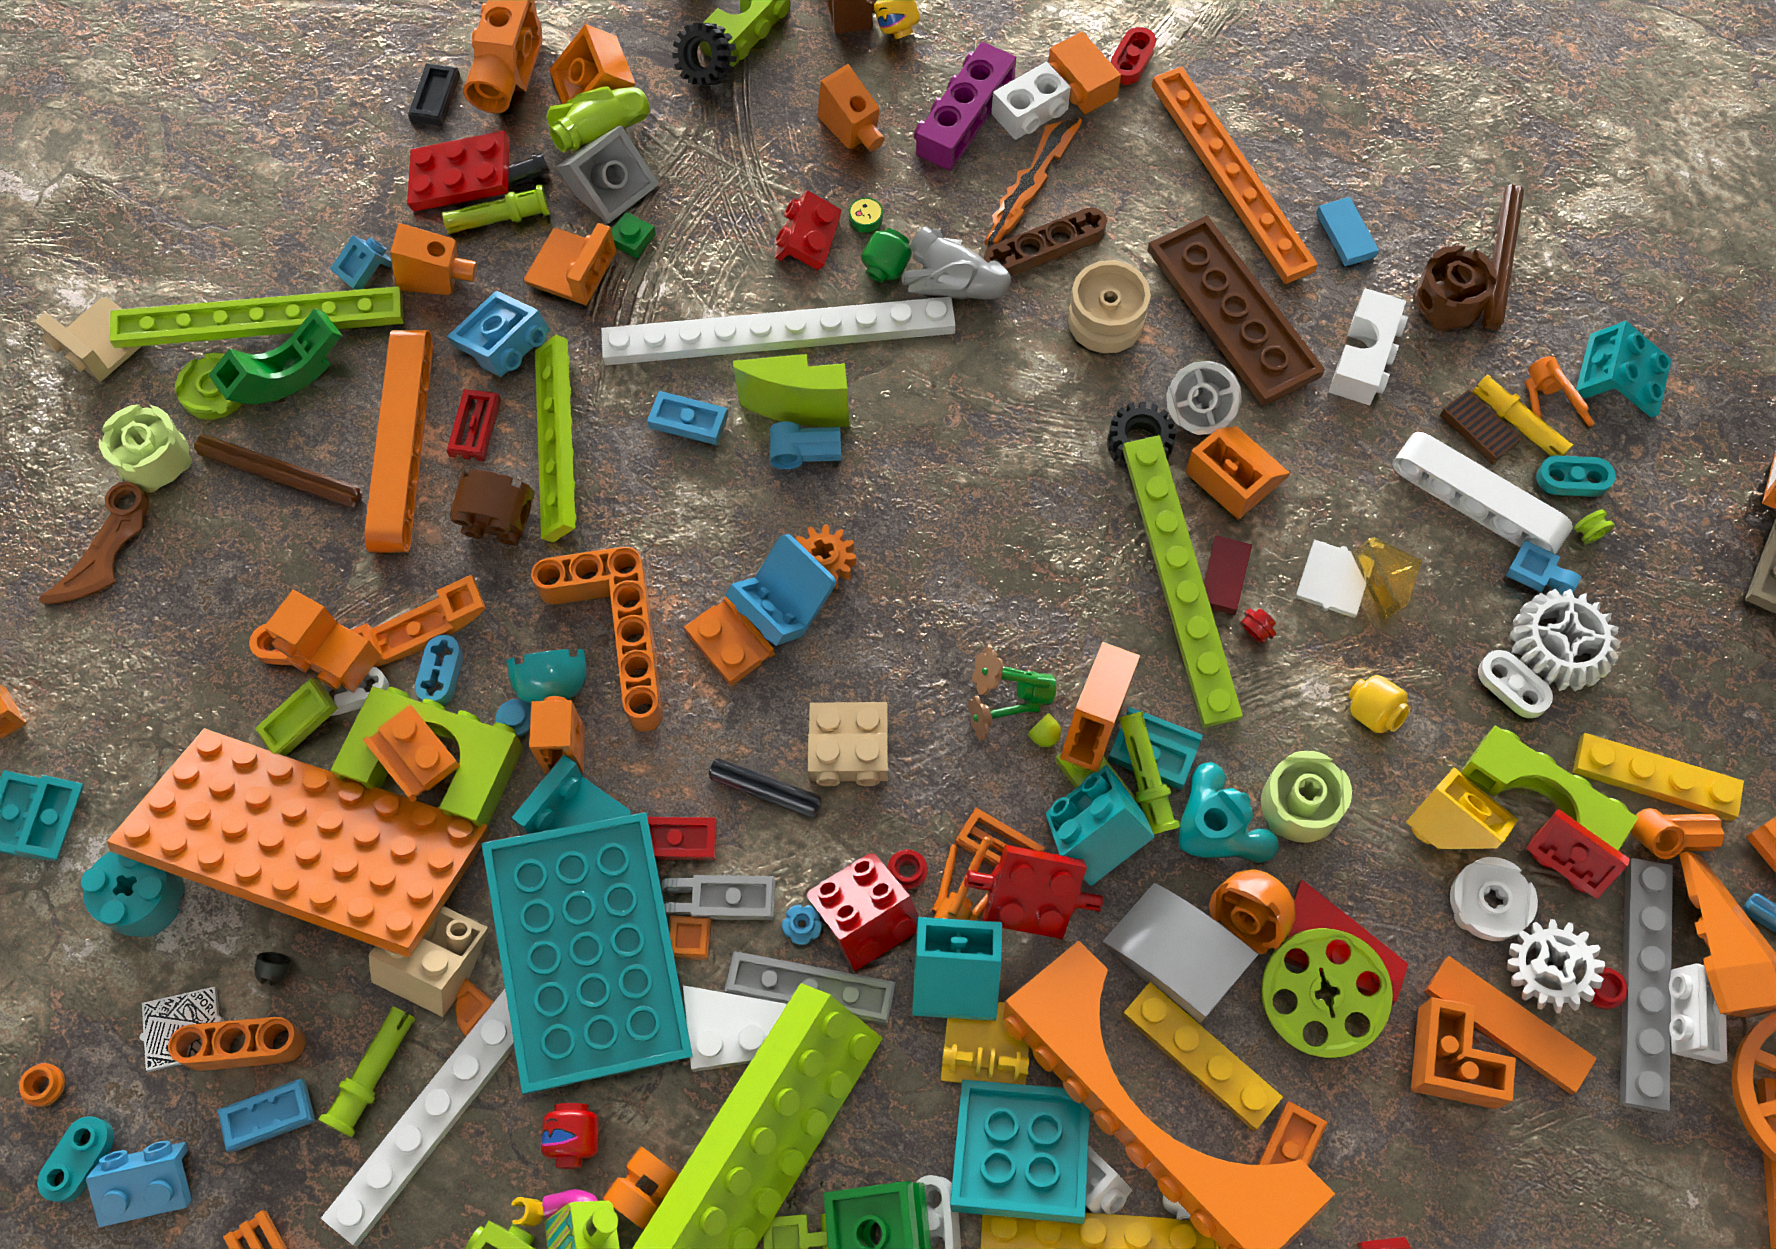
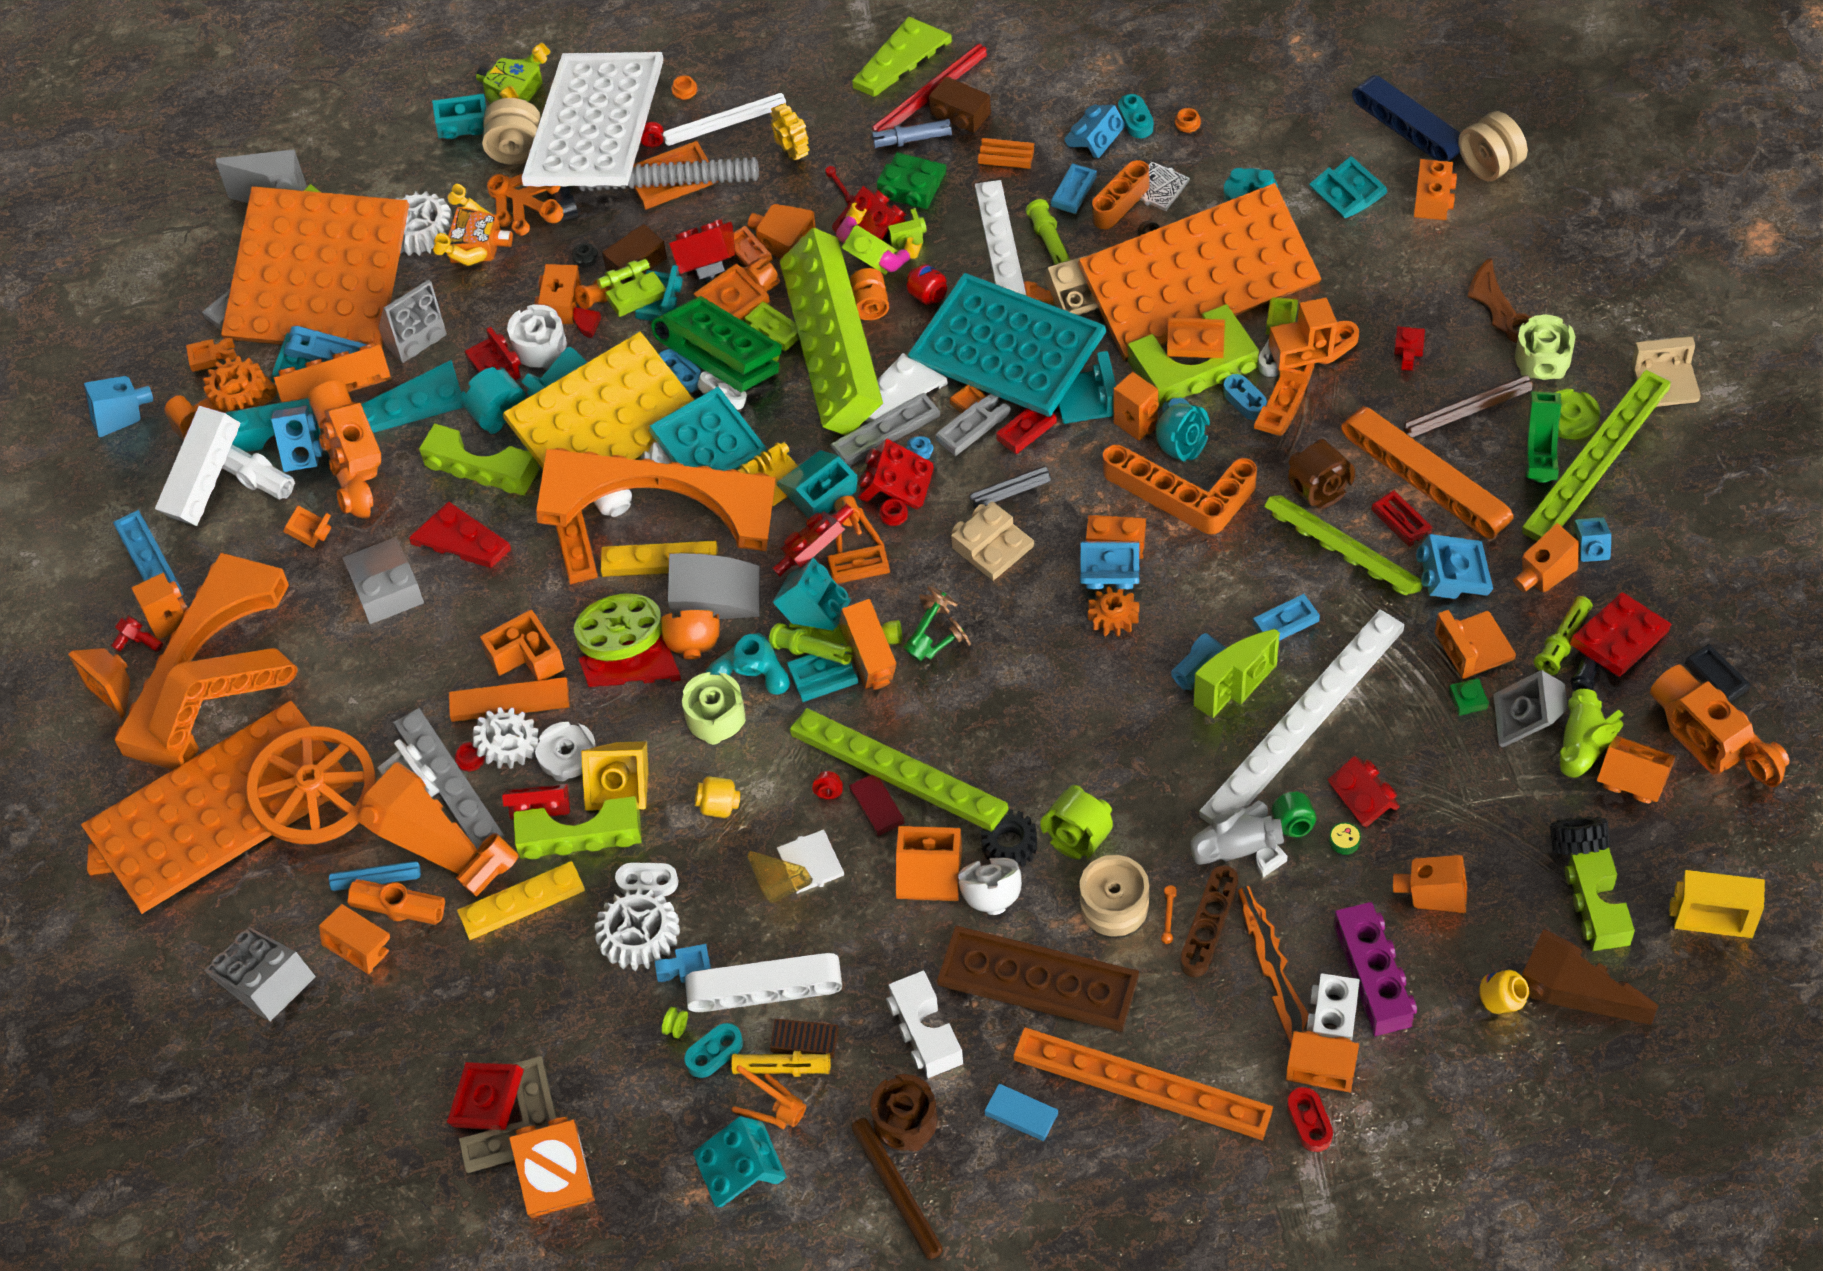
camera: 140 degrees right, 10 degrees down
none -> lime brick [1040,785,1113,860]
none -> orange hinge [1161,885,1177,944]
none -> red plate [1394,326,1425,371]

